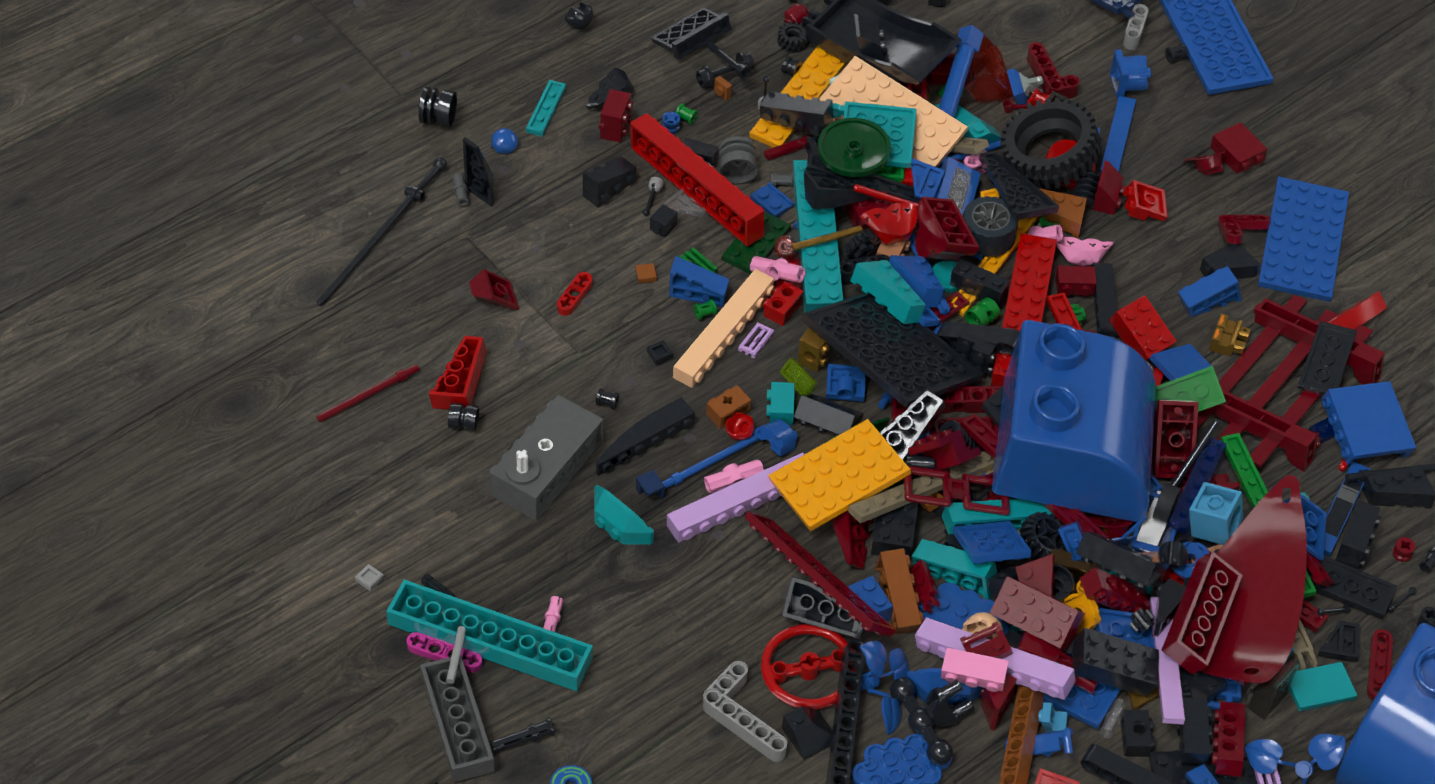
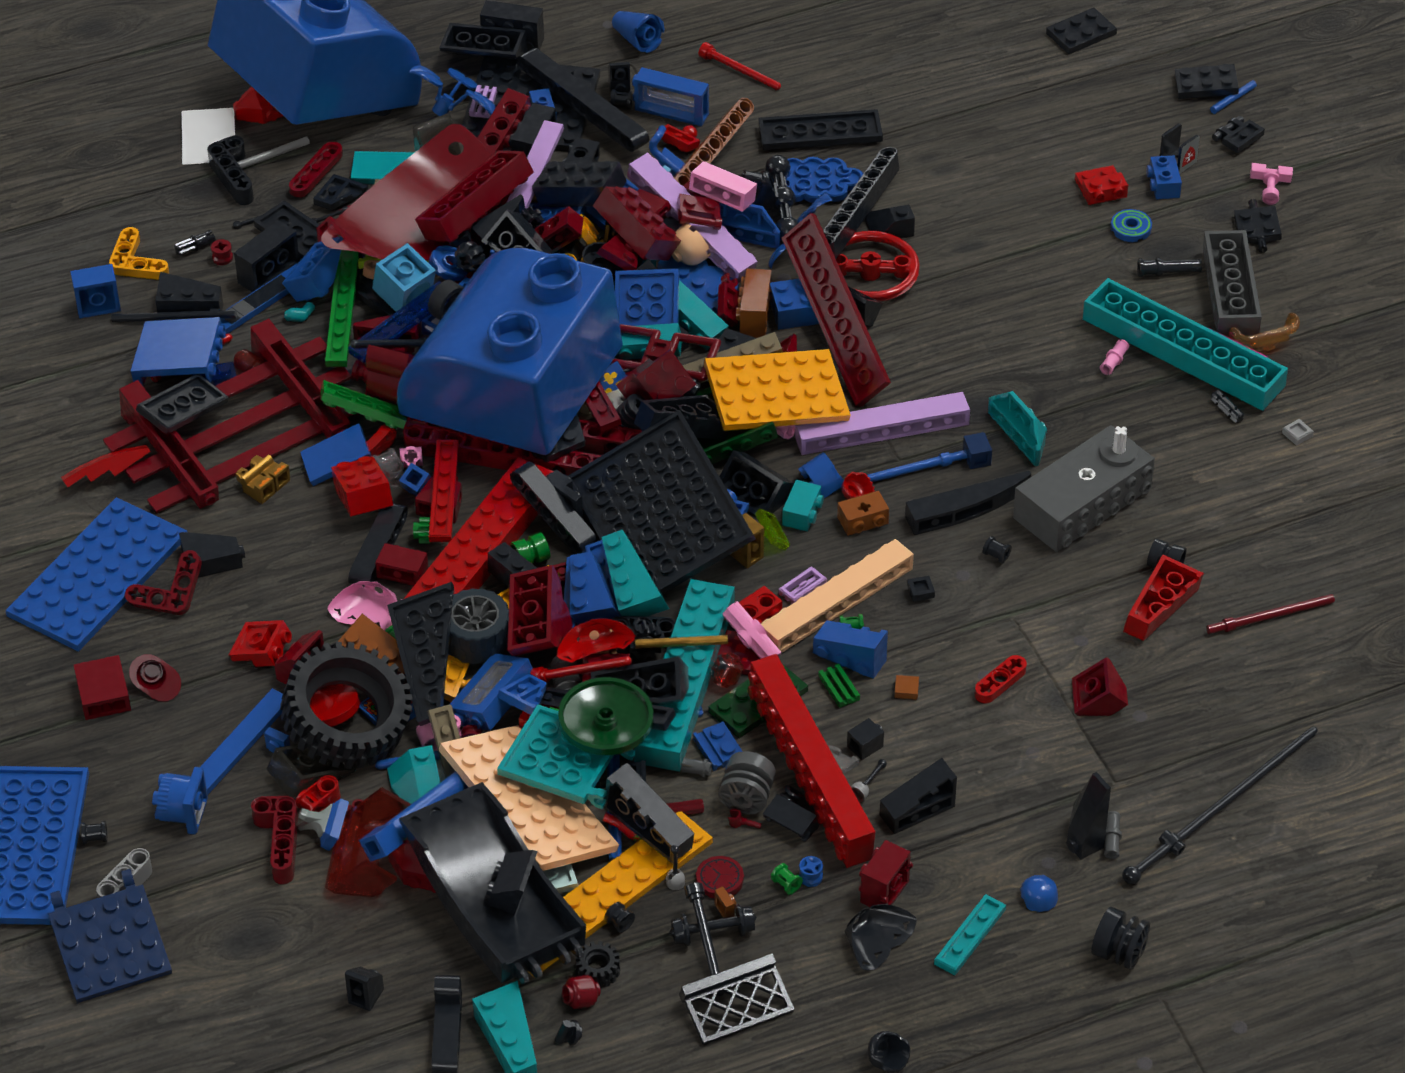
camera: 160 degrees left, 5 degrees down
light grey bar [446,626,466,683] -> none
light grey beam [702,661,787,762] -> none
bright pink piece [704,460,764,494] -> none
blue wedge [1178,266,1242,317] -> none
none -> dark red tile [696,856,744,898]
none -> clear orange piece [1227,313,1300,350]

